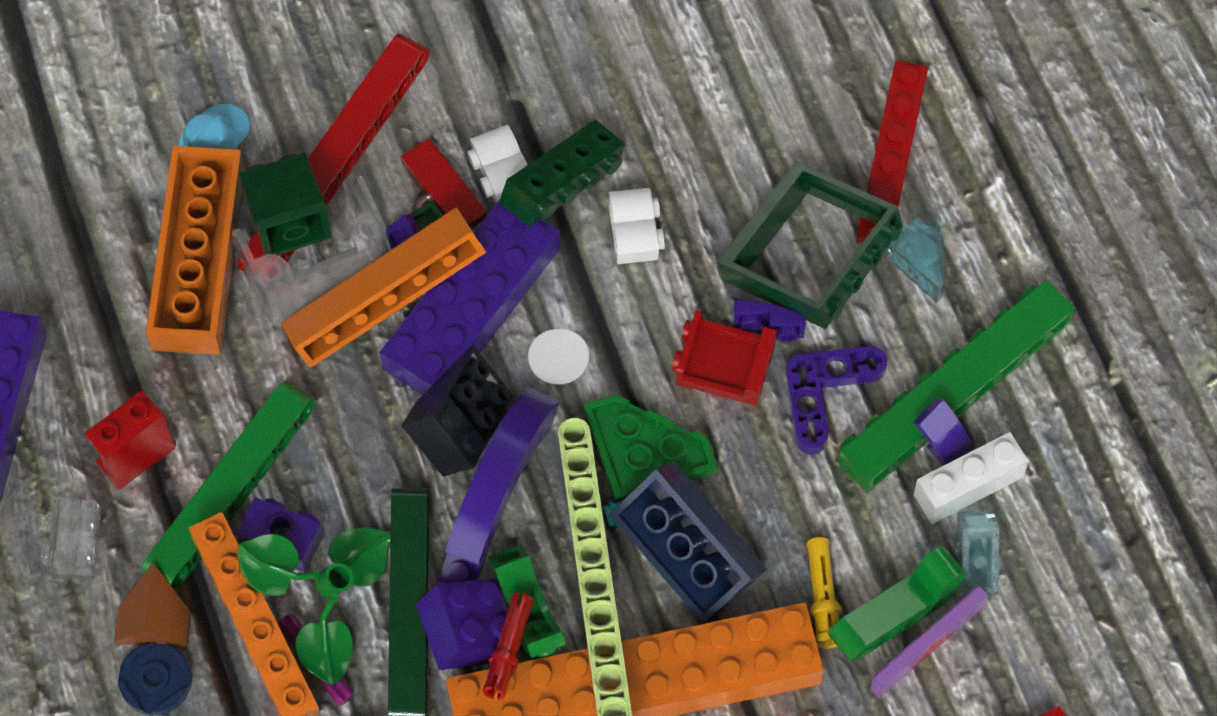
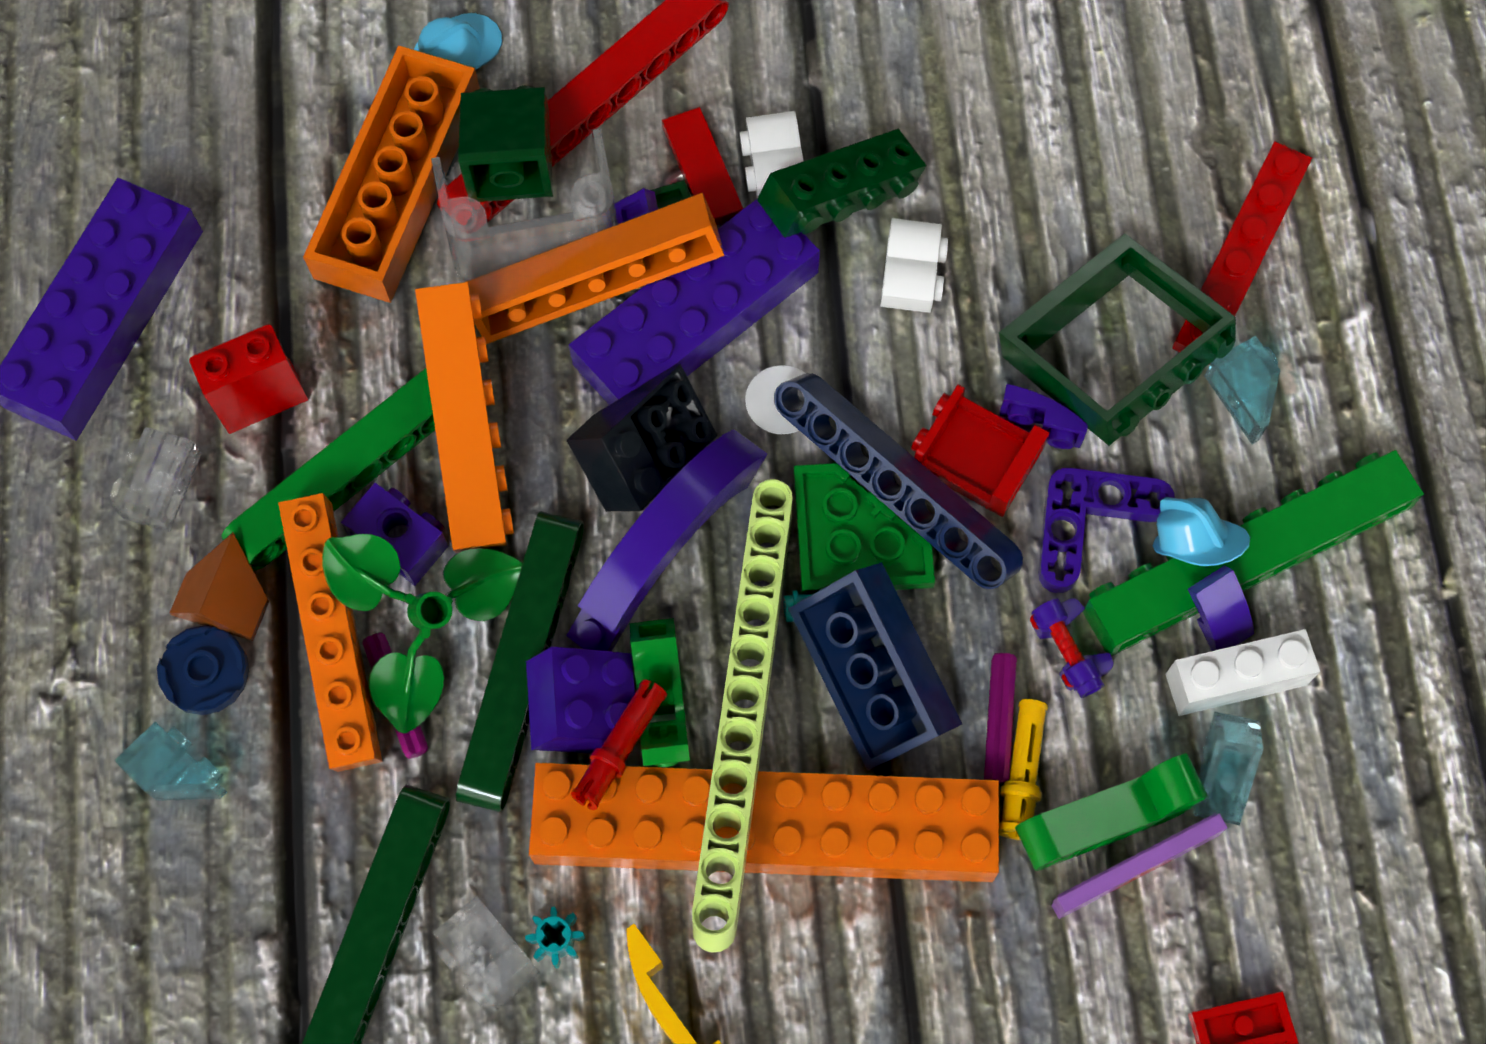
camera: 15 degrees right, 5 degrees up
none -> orange brick [415,282,514,553]
none -> dark blue beam [774,373,1023,589]
none -> magenta axle [984,653,1017,785]
none -> dark purple piece [1030,598,1114,698]
none -> medium azure piece [1152,497,1250,566]

